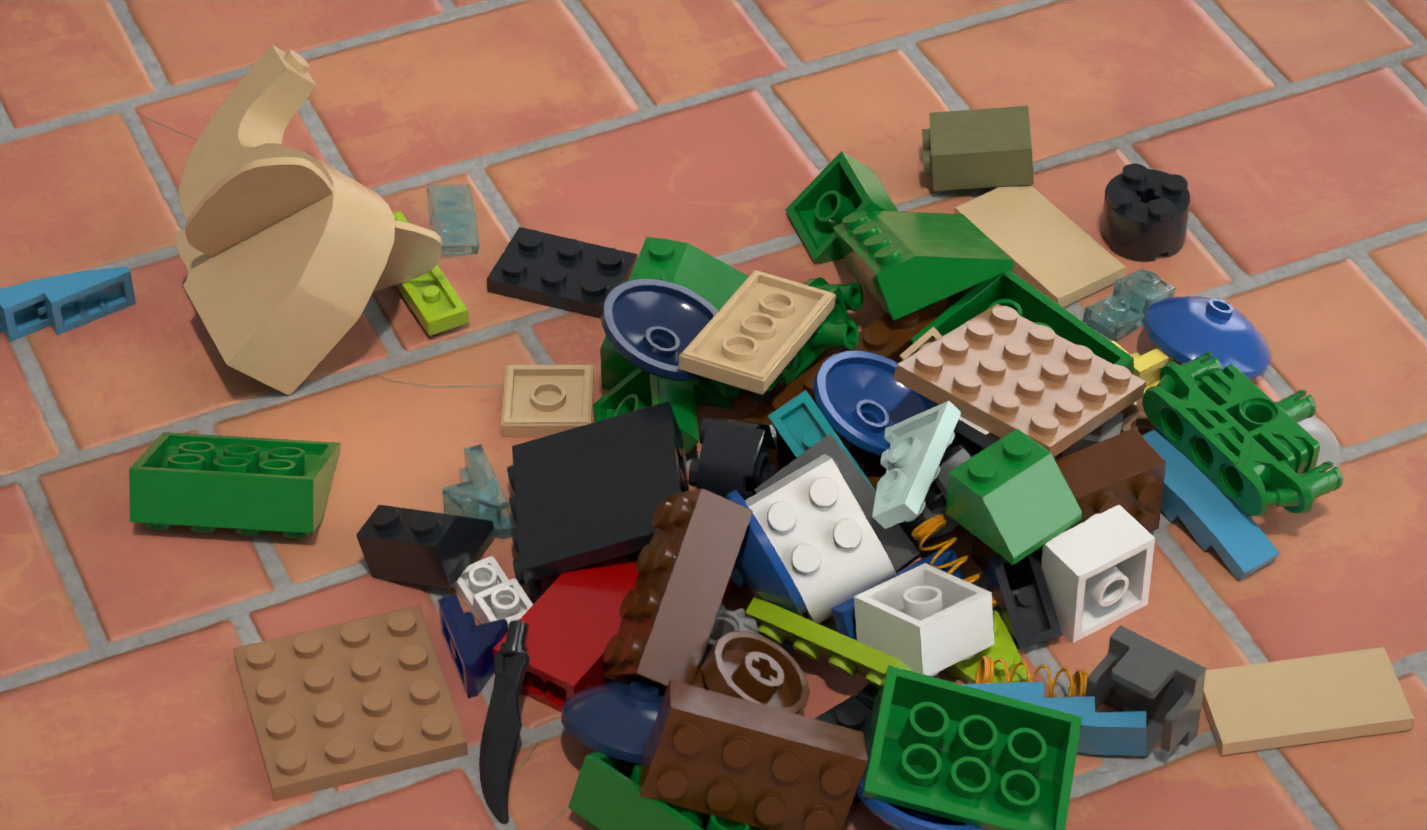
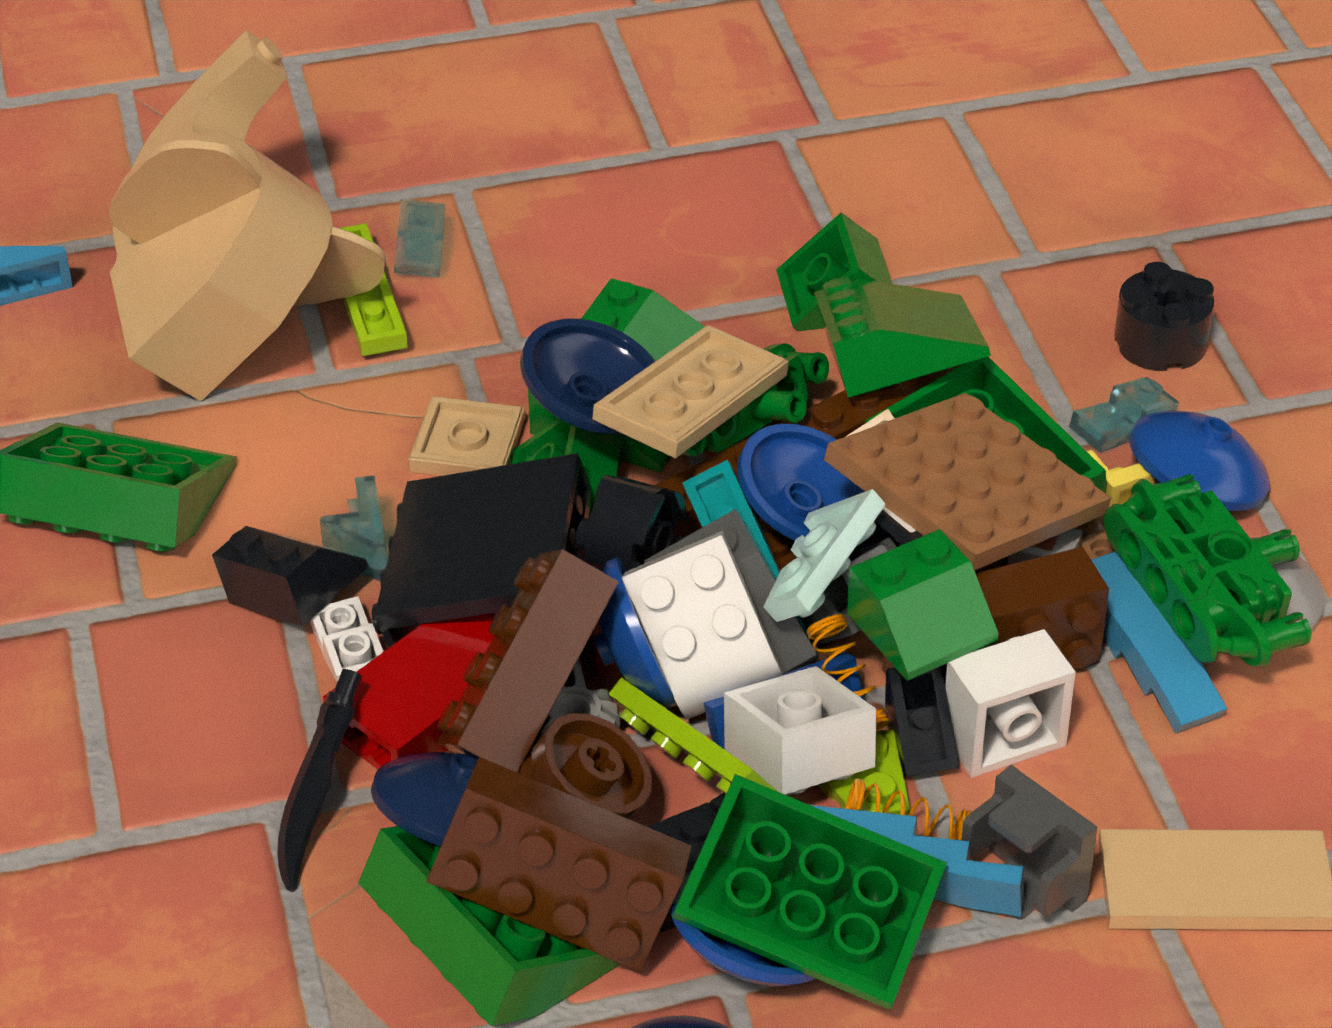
camera: 10 degrees right, 0 degrees up
medium nougat plate [233,605,468,801] -> none
clear blue slope [438,595,508,699] -> none
black plate [486,227,638,319] -> none
olive brick [922,106,1034,191] -> none
tan tile [954,185,1126,307] -> none

